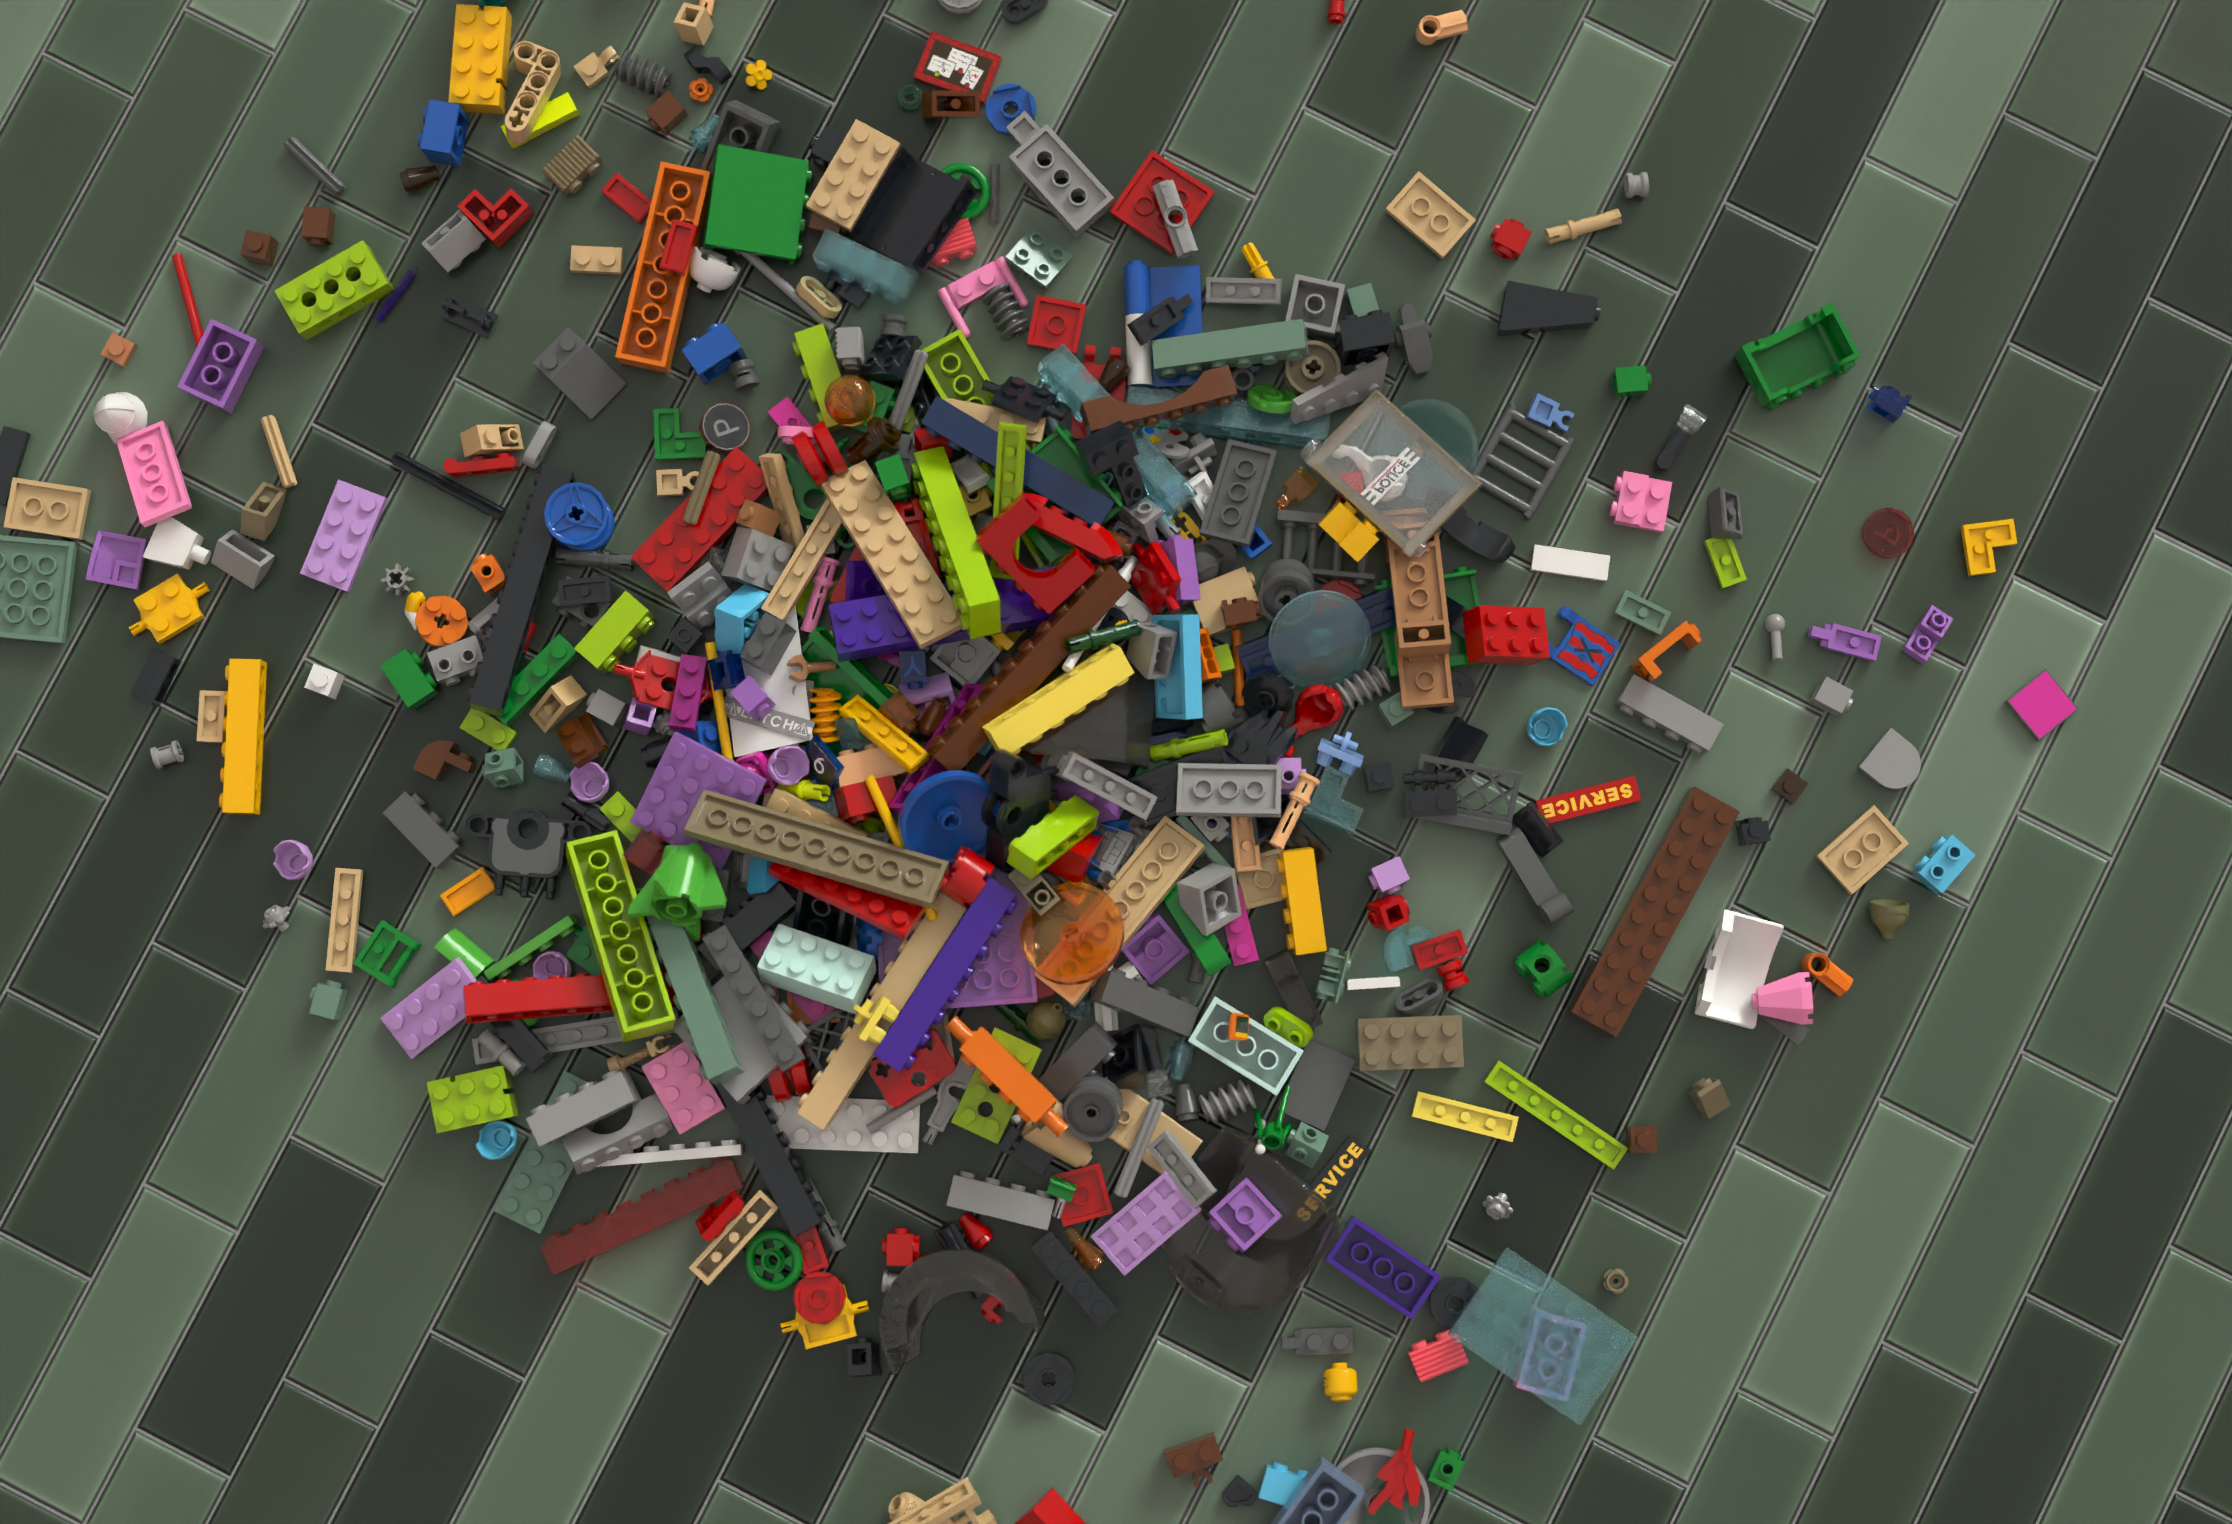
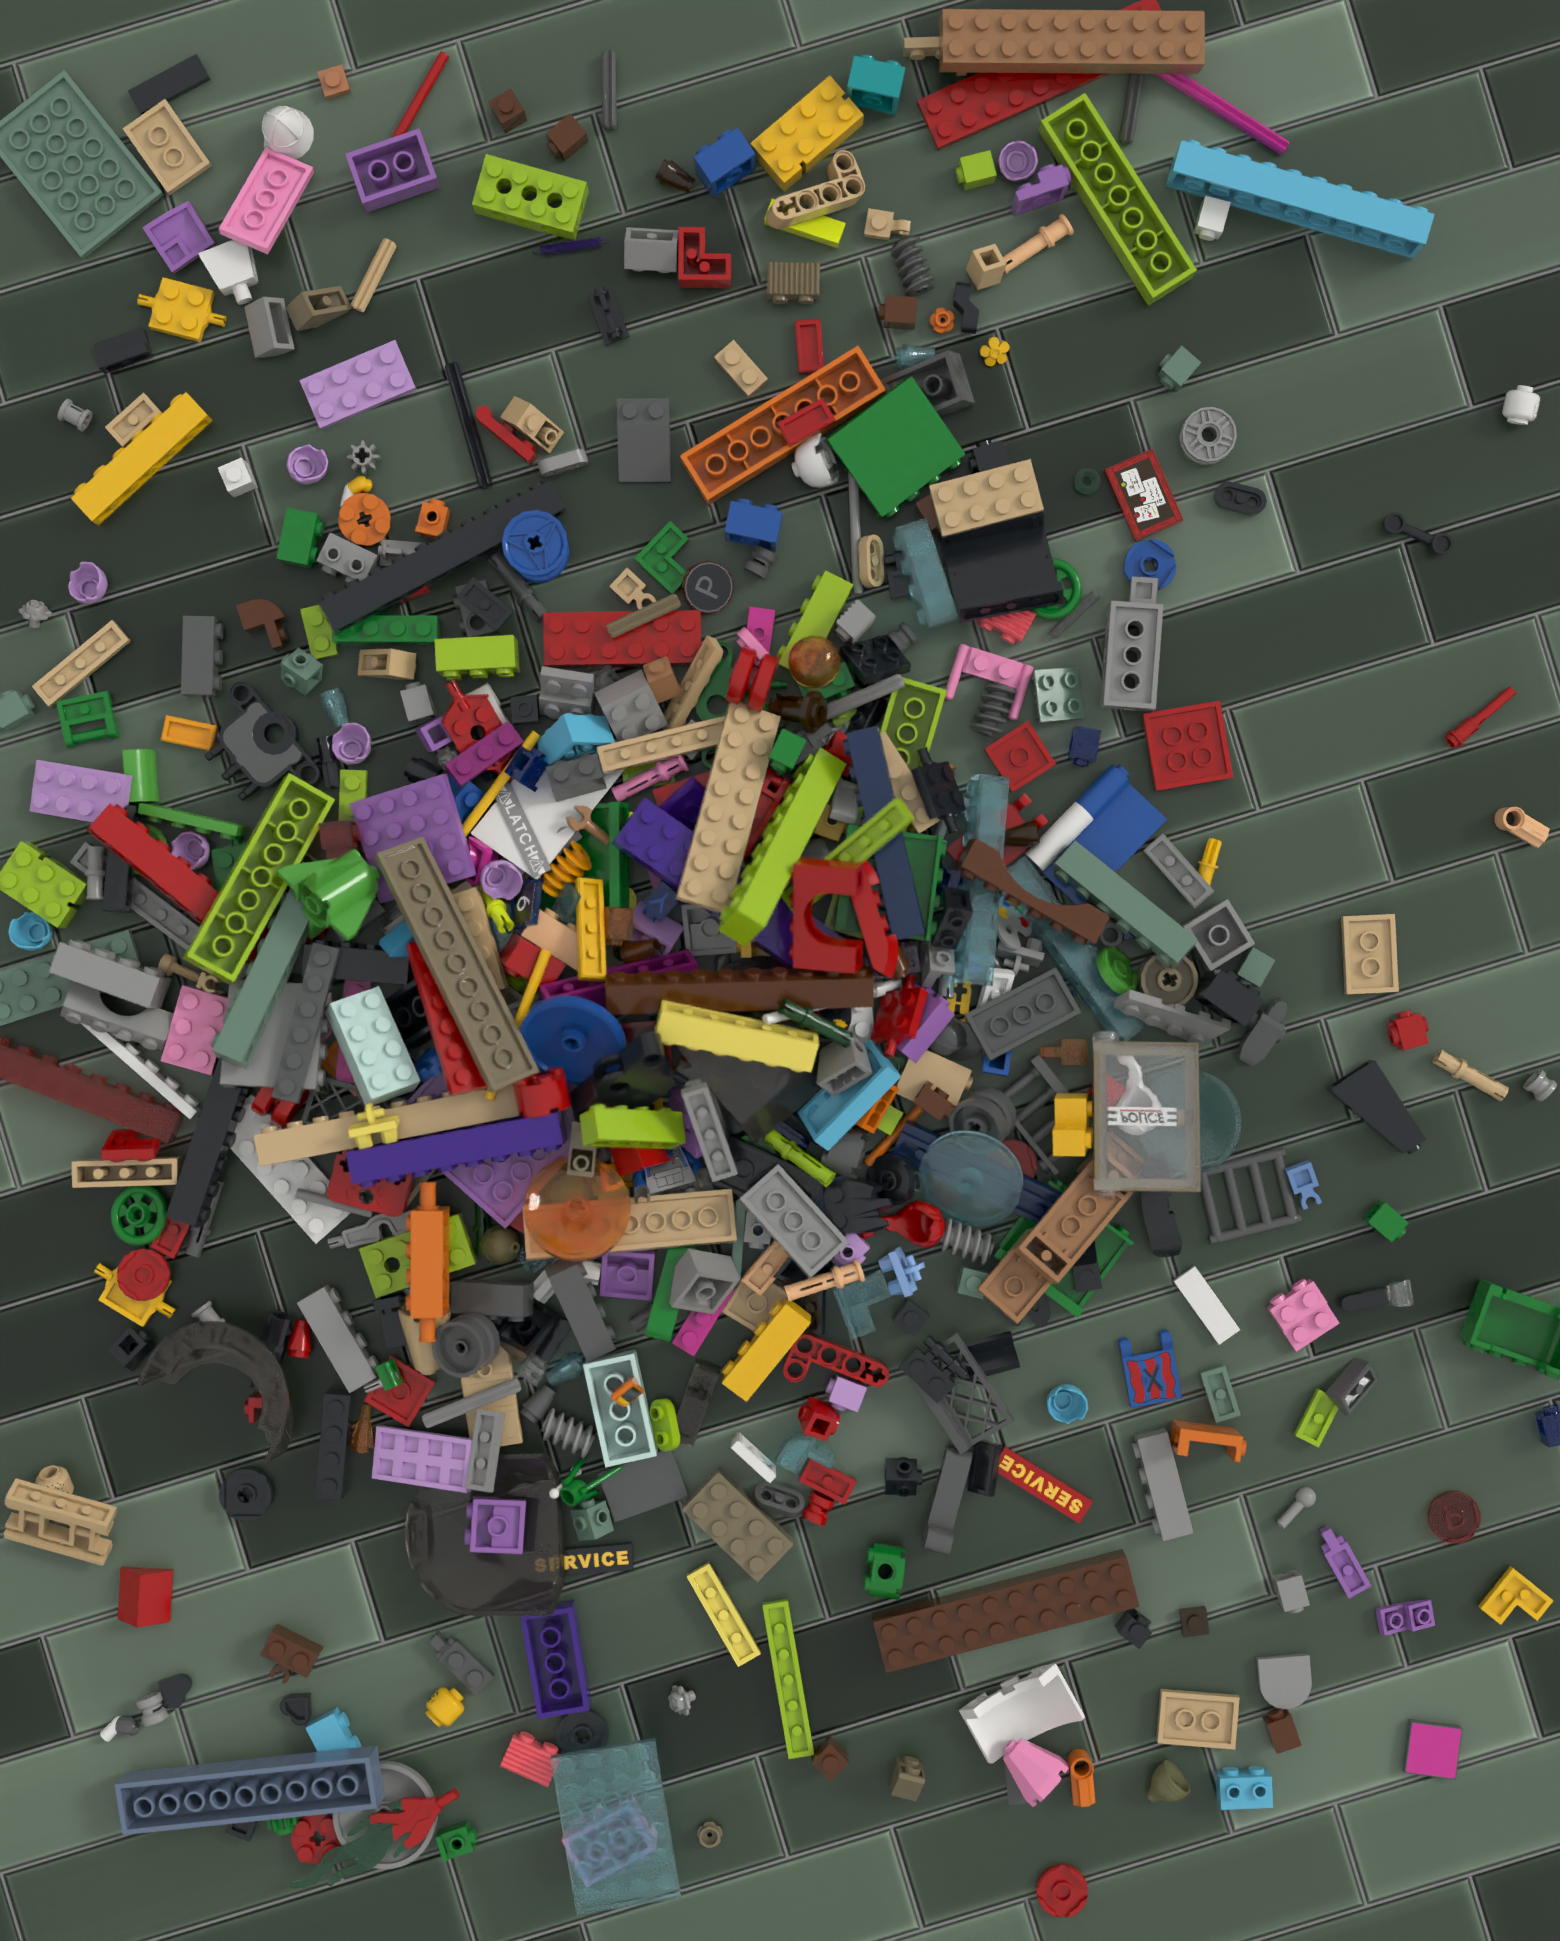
camera: 45 degrees right, 5 degrees up
reddish brown plate [555,710,610,769] -> none
medium lavender brick [730,675,776,721] -> none
red brick [882,1228,920,1266] -> none
reddish brown slope [922,90,980,119] -> none
black brick [1074,420,1139,476] -> none
black hinge [1127,294,1193,346] -> none
light grey piece [1152,180,1198,259] -> none
sand green hinge [1316,948,1351,1003] -> none
red brick [1463,605,1550,665] -> none
none -> lavender hair [286,444,329,485]
none -> red beam [783,1333,889,1387]
none -> black brick [885,1457,922,1497]
none -> red tile [1036,1863,1088,1918]
none -> clear blue brick [1067,726,1101,767]
none -> reddish brown brick [1262,1708,1302,1754]

